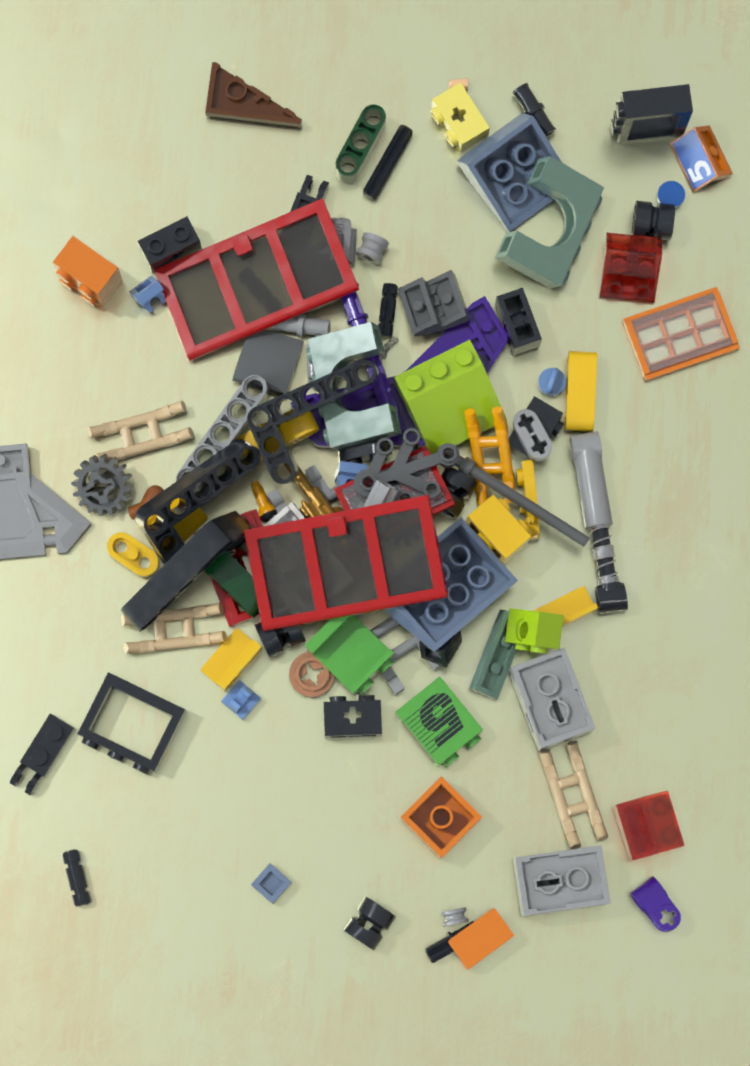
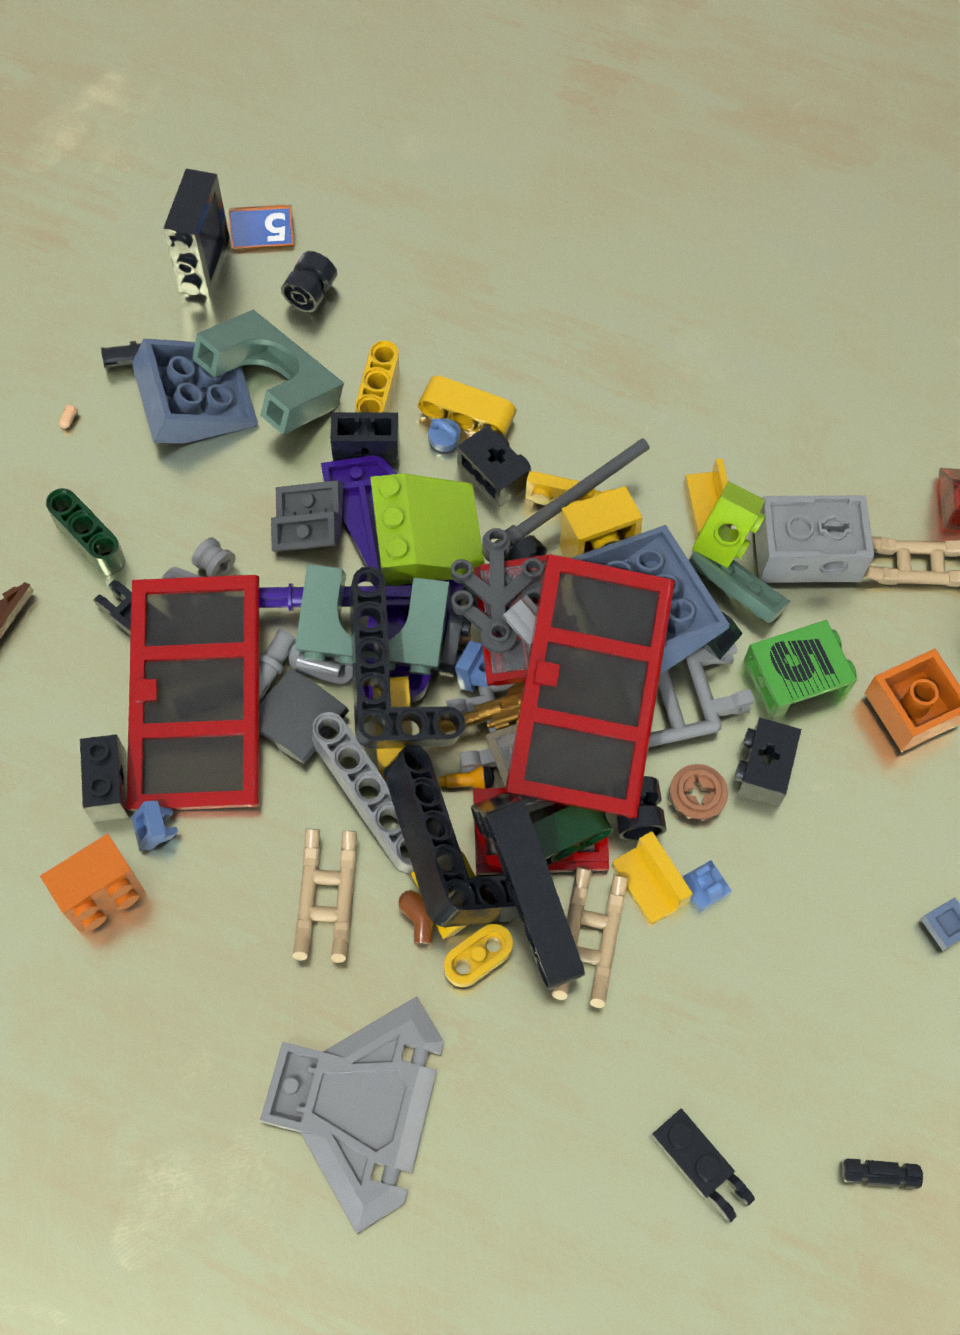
camera: 70 degrees left, 15 degrees down
dark grey gear [71,454,134,516] -> none
black window [77,672,187,775] -> none
bright green panel [305,615,395,696] -> none
black axle [363,125,413,200] -> none
black axle [378,283,398,338] -> none
light yellow brick [430,82,490,153] -> none
light orange piece [464,406,516,506] -> none
light grey beam [513,409,552,461] -> none
piece [569,431,628,614] -> none
clear red slope [599,232,662,303] -> none
clear piece [623,287,740,381] -> none
blue tile [657,181,685,209] -> none
none -> yellow beam [355,341,399,413]

